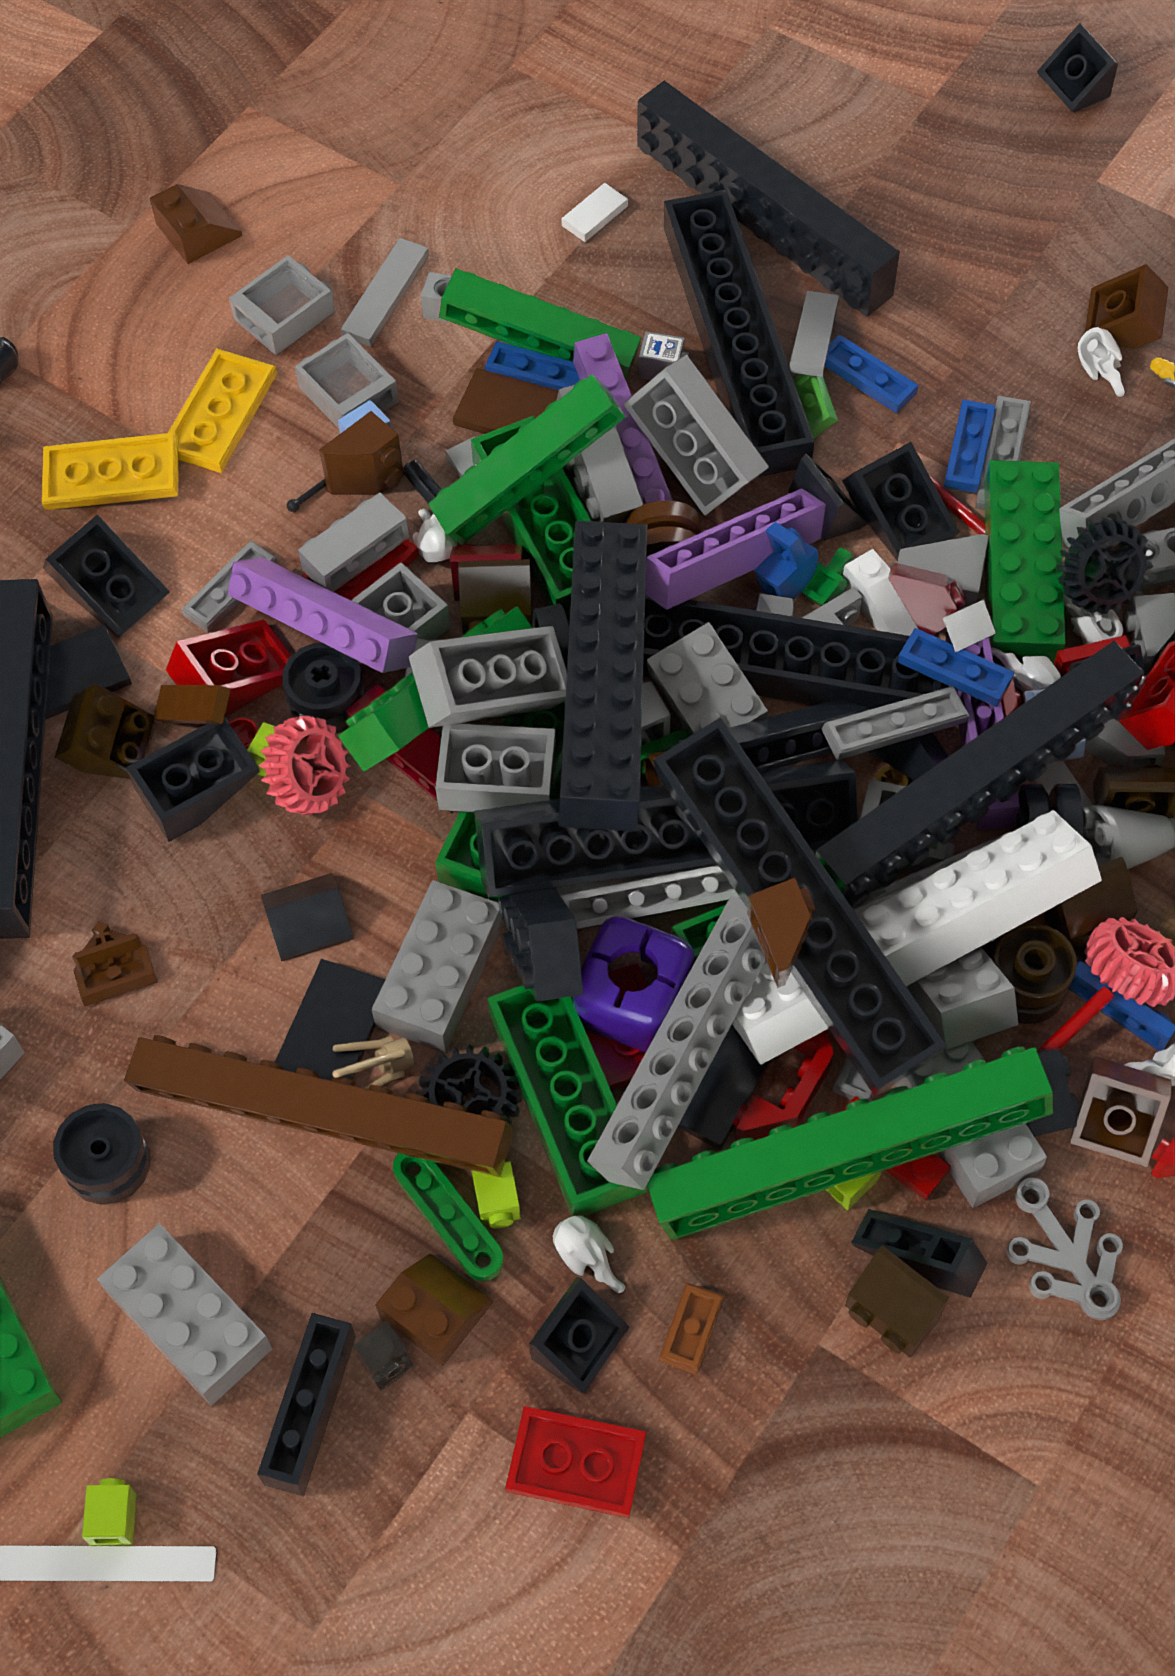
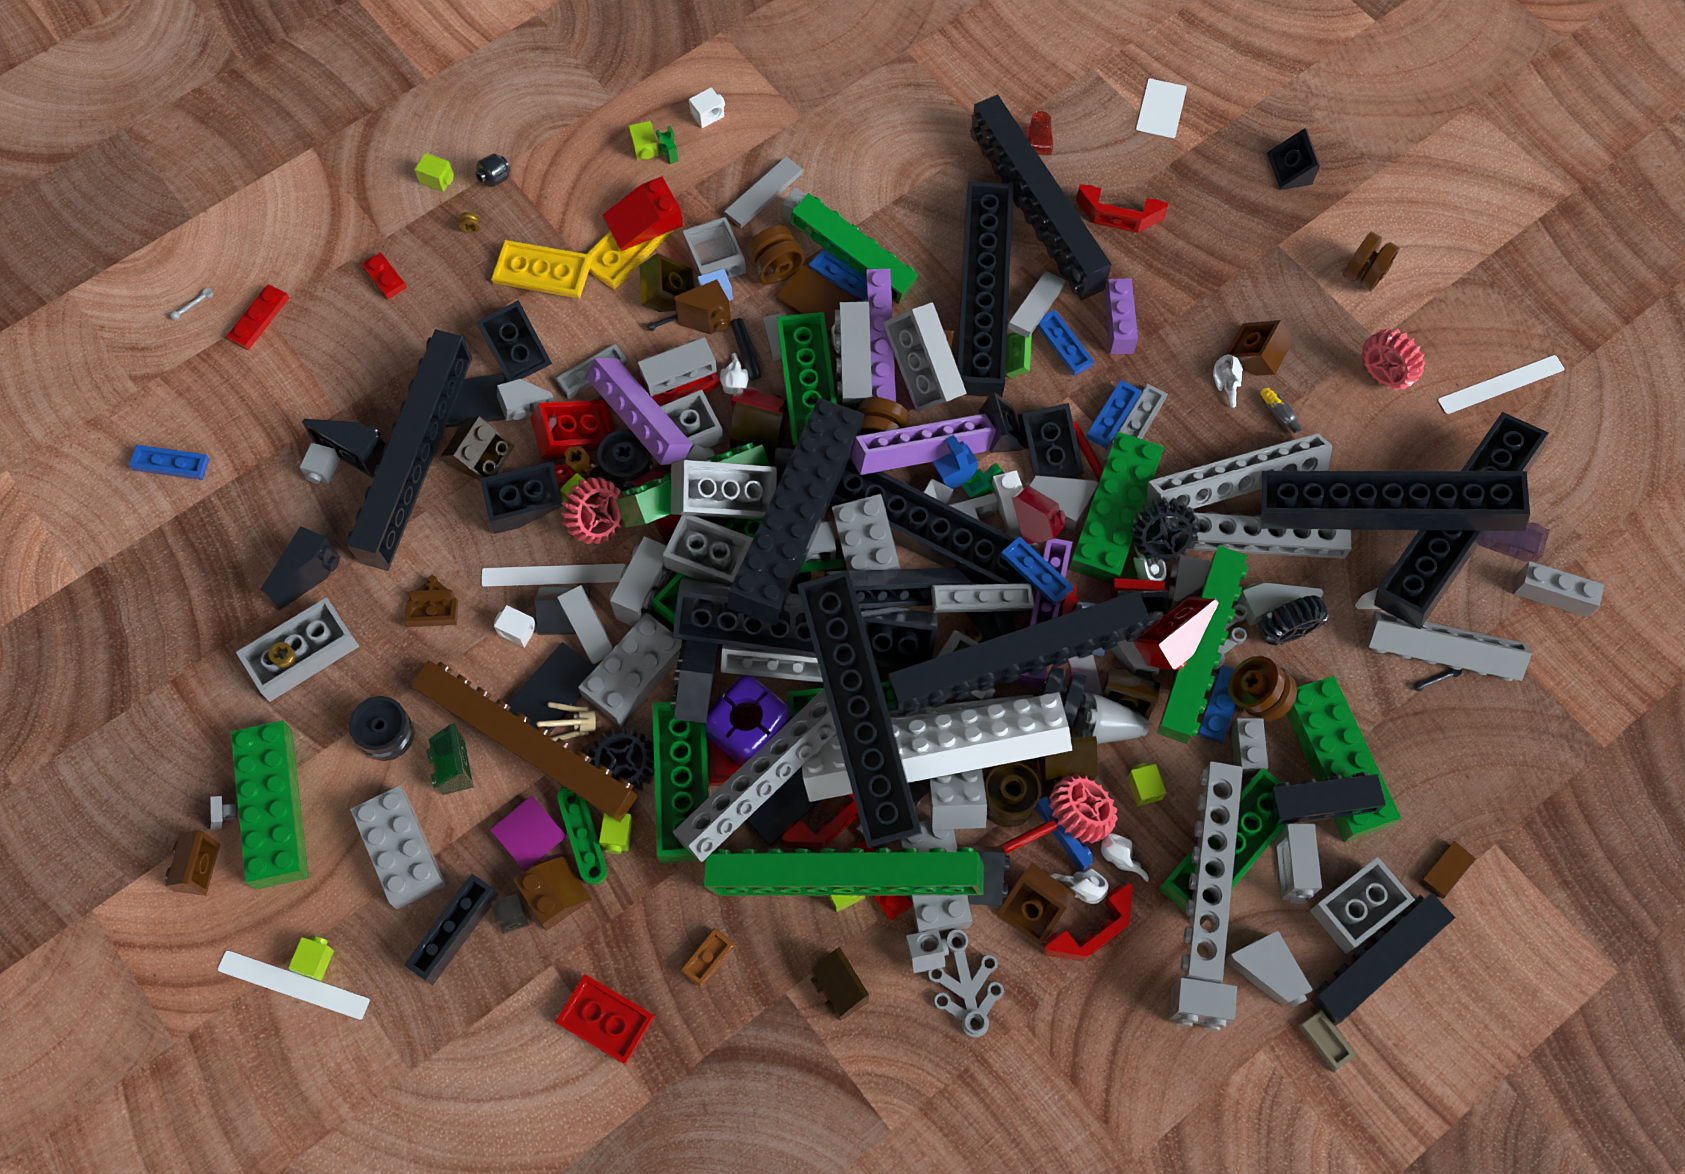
camera: 15 degrees right, 5 degrees up
reddish brown slope [150,184,242,264] -> none
reddish brown tile [153,685,230,724] -> none
light grey window [229,255,335,355] -> none
green brick [428,374,626,545] -> none
black slope [529,1277,629,1393] -> none
white piece [553,1216,626,1293] -> none
white tile [562,183,628,242] -> none
light grey brick [639,331,690,380] -> none
reddish brown slope [747,878,815,988] -> none
black slope [851,1209,988,1298] -> none
white sticker [943,600,996,652] -> none
white piece [991,647,1061,692] -> none
none -> clear green slope [426,724,474,795]
none -> white sticker [482,564,625,586]
none -> magenta slope [490,795,566,871]
none -> white brick [494,605,537,648]
none -> light grey slope [497,379,553,421]
none -> light grey tile [557,585,614,664]
none -> reddish brown piece [564,446,600,481]
none -> red slope [602,176,683,252]
none -> light grey brick [609,536,674,627]
none -> lime brick [629,121,659,161]
none -> dark brown slope [639,253,694,312]
none -> green plate [656,126,678,164]
none -> white brick [689,87,725,128]
none -> reddish brown wheel [745,225,805,284]
none -> light grey brick [906,929,949,973]
none -> clear red piece [1028,111,1053,155]
none -> red slope [1076,184,1169,233]
none -> medium lavender brick [1104,279,1138,354]
none -> white sticker [1136,78,1187,138]

